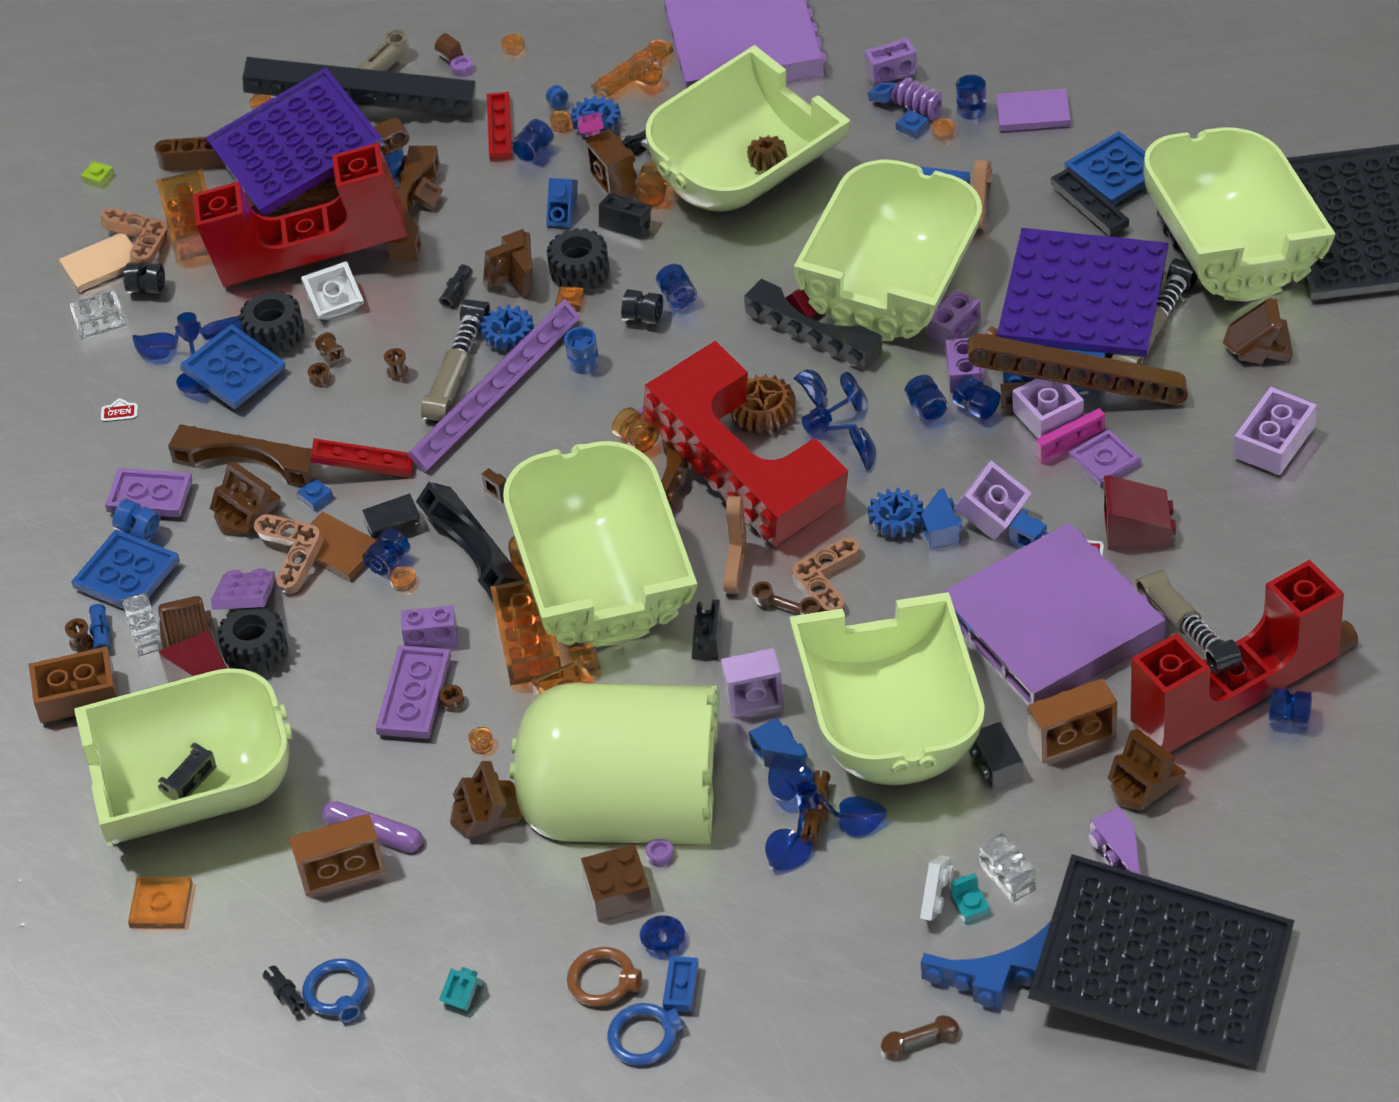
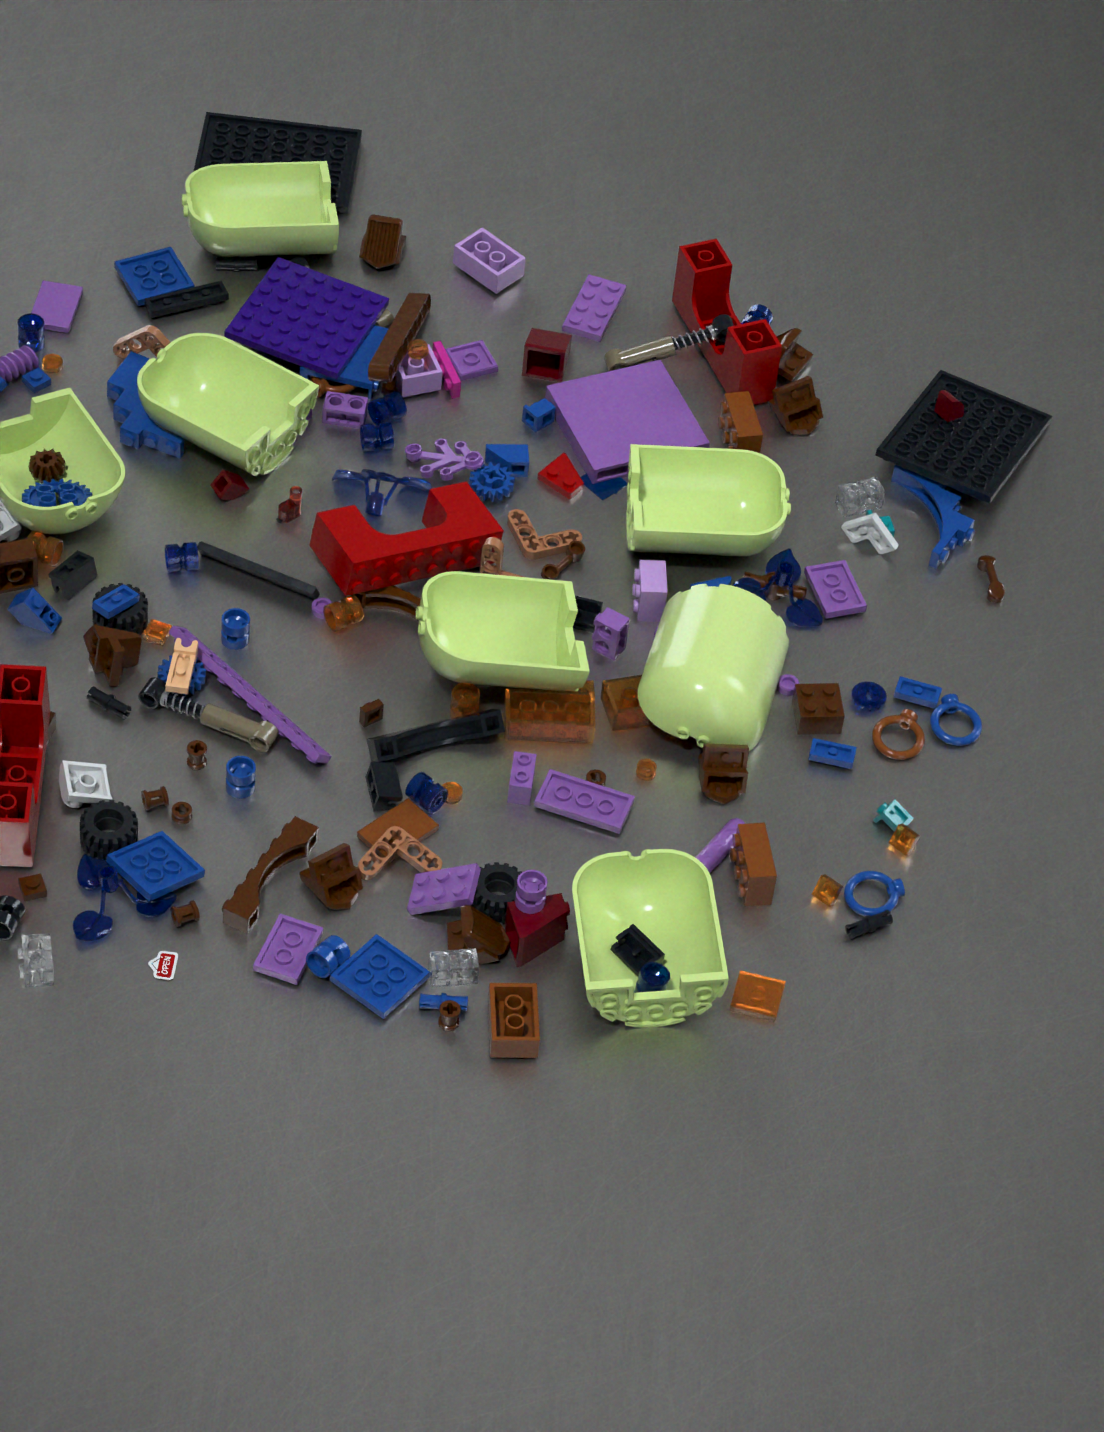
camera: 90 degrees left, 0 degrees up
blue plate [296,478,333,511] -> none
red tile [310,438,413,478] -> none
black wheel [621,289,664,325] -> none
black arch [744,278,882,370] -> none
lavender brick [953,461,1031,540] -> none
medium lavender slope [1089,807,1140,874] -> none
none -> reddish brown plate [18,873,47,902]
none -> blue gear [22,479,92,507]
none -> blue plate [92,584,140,619]
none -> light nougat plate [165,638,198,694]
none -> reddish brown bush [170,900,200,927]
none -> black tile [197,541,320,600]
none -> blue wheel [226,756,256,799]
none -> clear red piece [276,486,303,524]
none -> medium lavender plant [405,438,484,481]
none -> clear orange tile [407,339,429,359]
none -> medium lavender wheel [515,870,548,914]
none -> red wing [538,453,584,500]
none -> medium lavender plate [562,274,627,342]
none -> medium lavender brick [592,607,630,661]
none -> clear blue wheel [634,962,670,993]
none -> reddish brown piece [776,328,813,382]
none -> medium lavender plate [804,560,867,619]
none -> blue plate [808,738,857,769]
none -> clear orange tile [811,874,843,907]
none -> clear orange tile [889,823,920,856]
none -> dark red brick [934,390,964,422]

